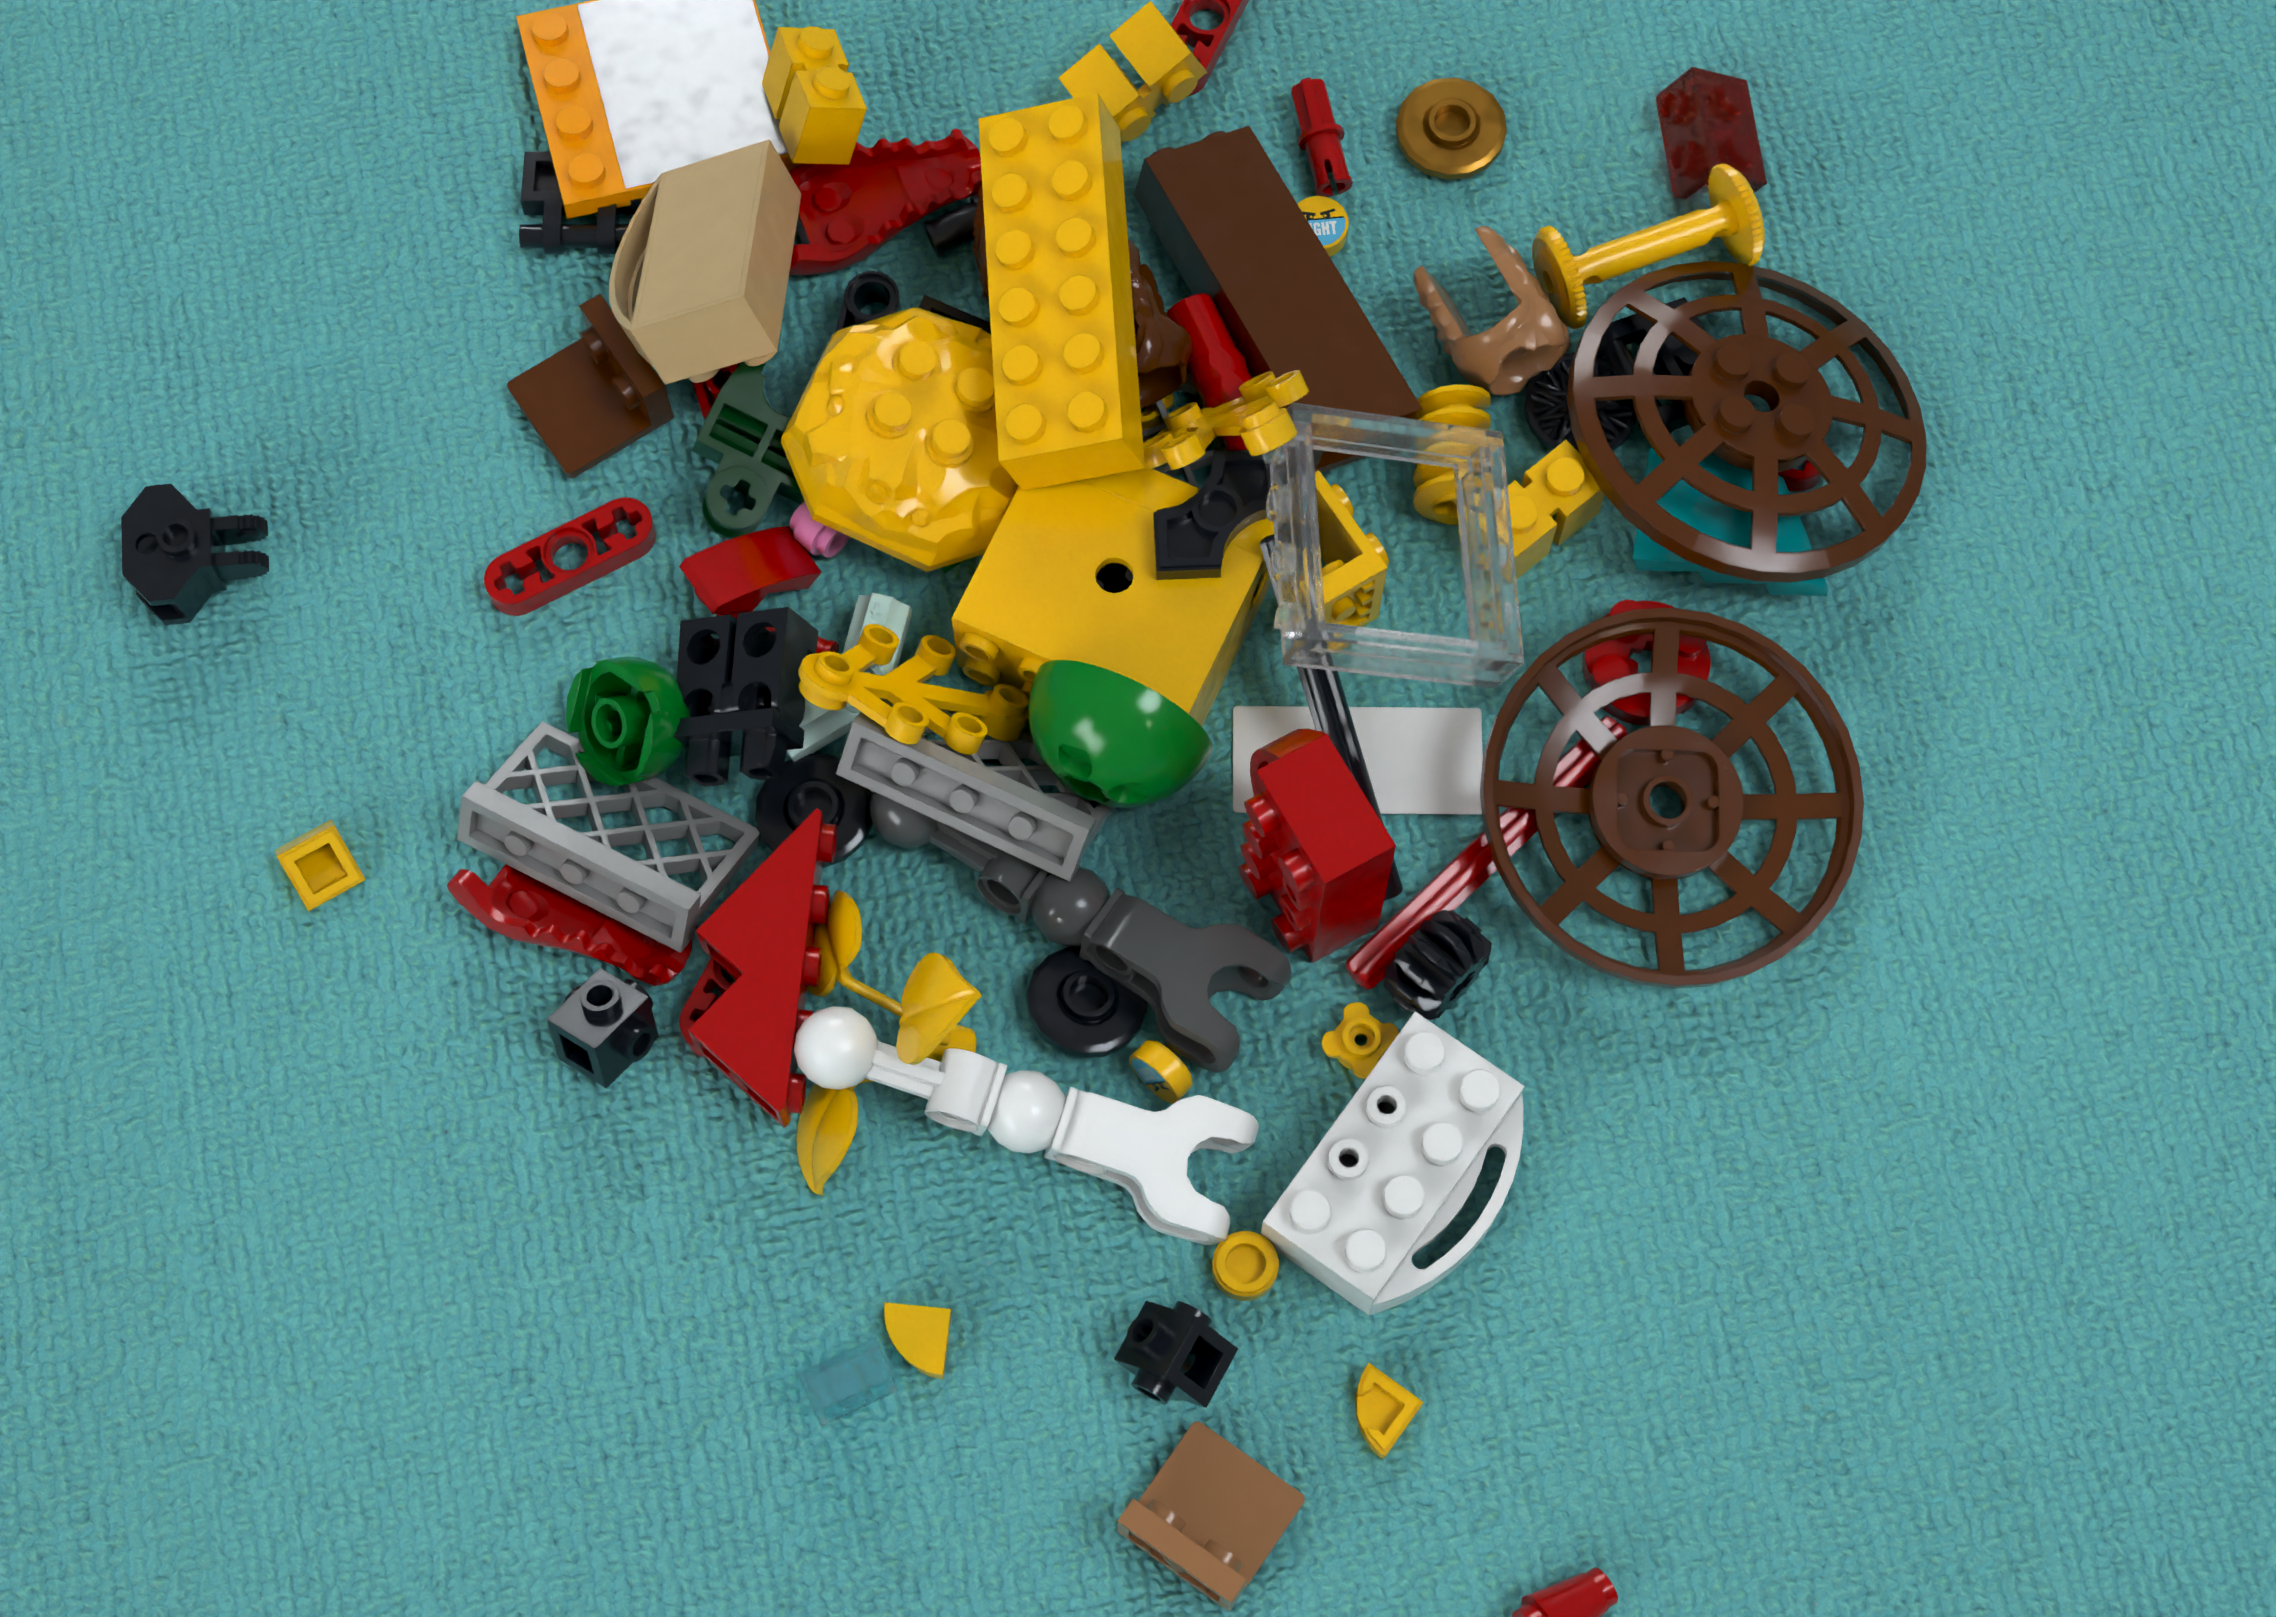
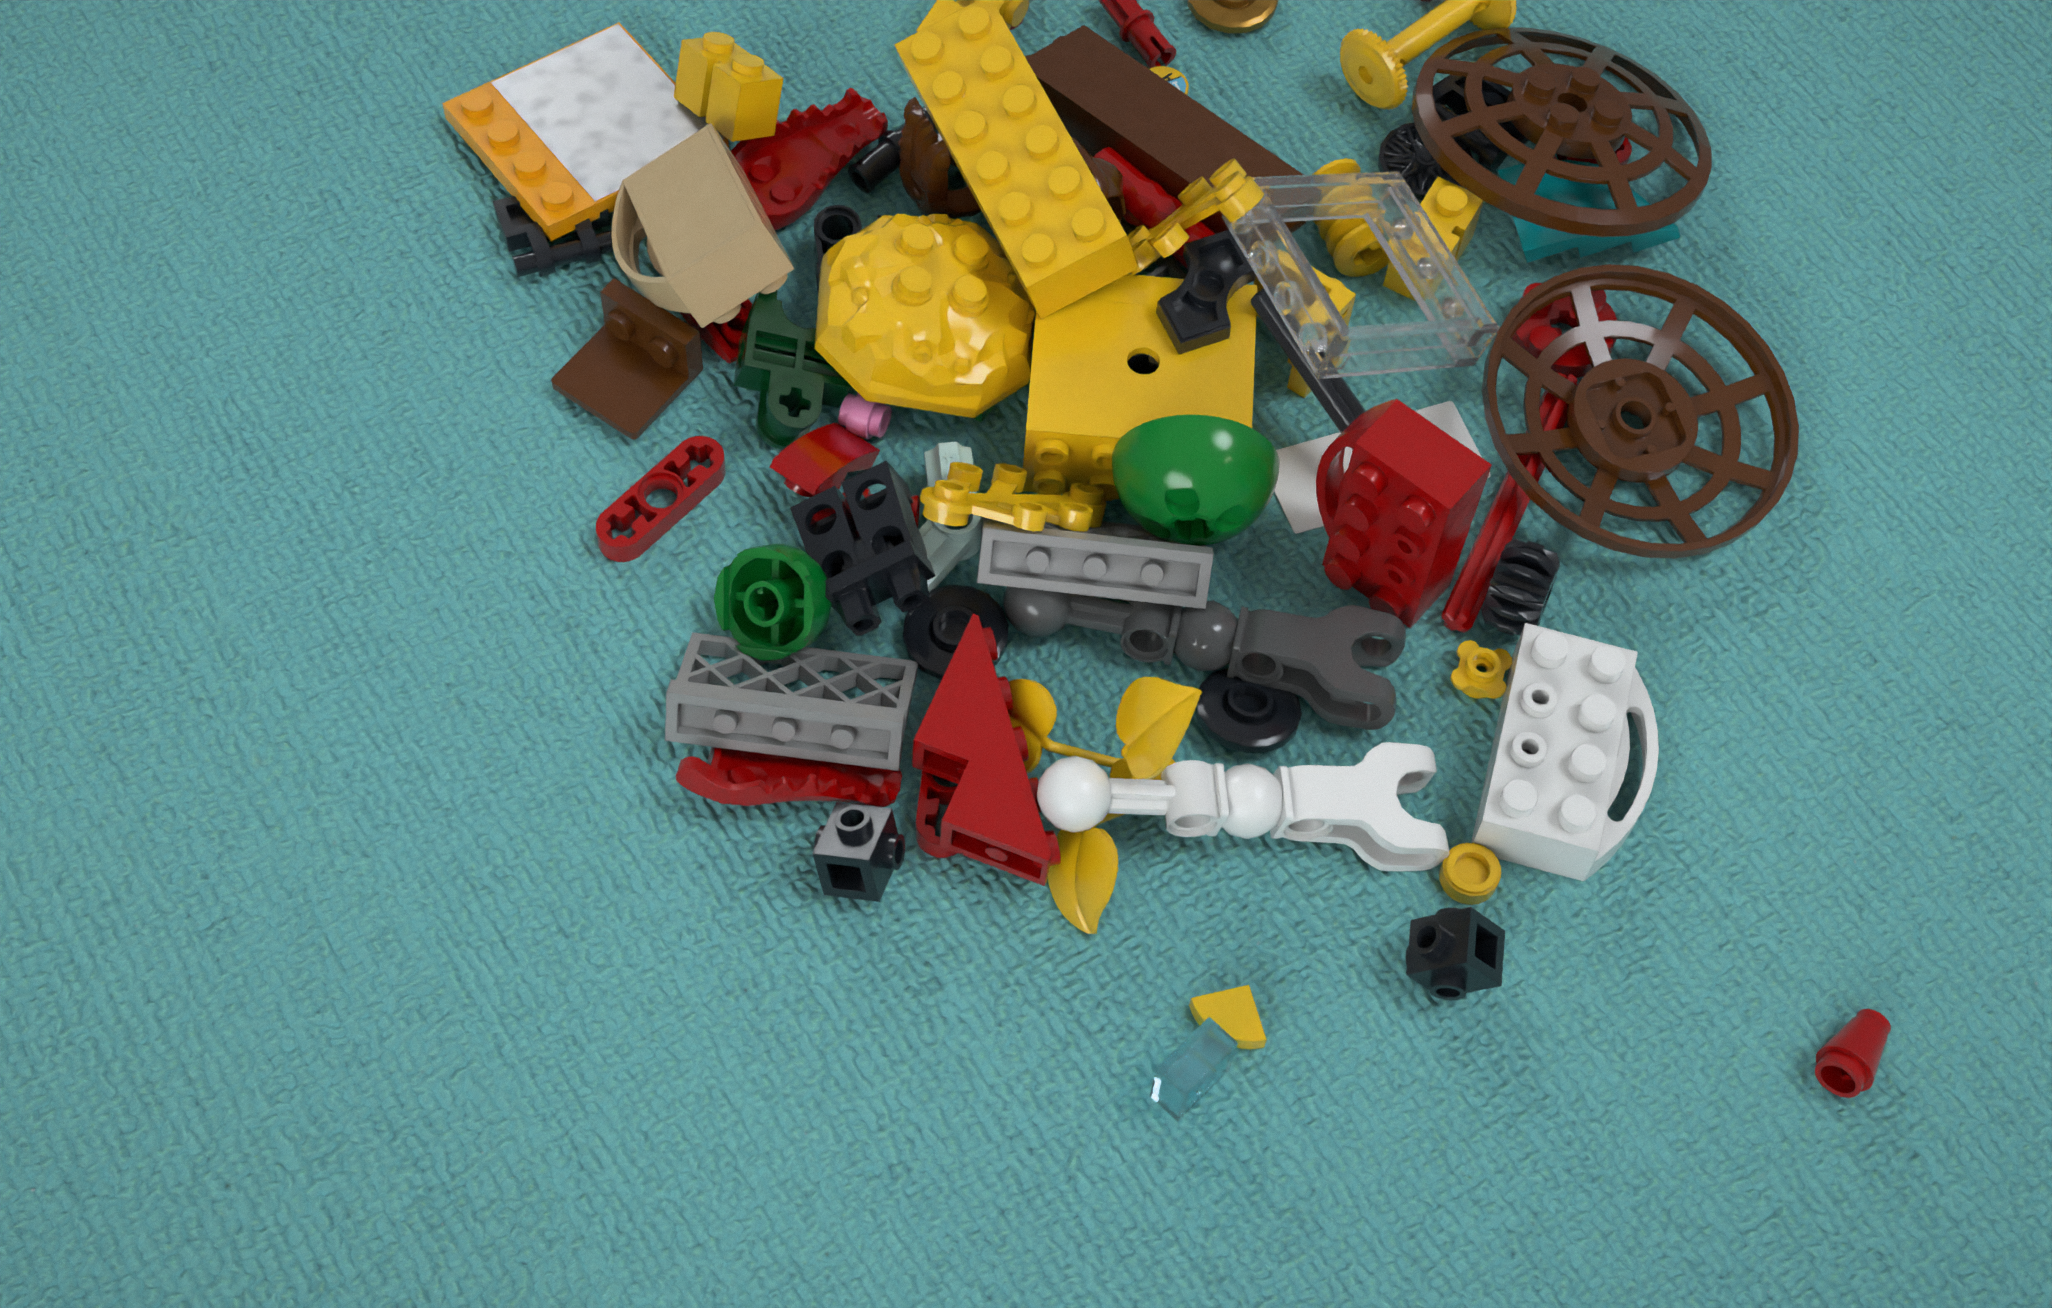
camera: 25 degrees left, 10 degrees down
black hinge [121,484,269,625] -> none
yellow slope [275,820,366,911] -> none
medium nougat bracket [1117,1421,1305,1612] -> none
yellow tile [1129,1040,1193,1104] -> none
yellow tile [1355,1363,1424,1460] -> none
medium nougat piece [1413,226,1572,396] -> none

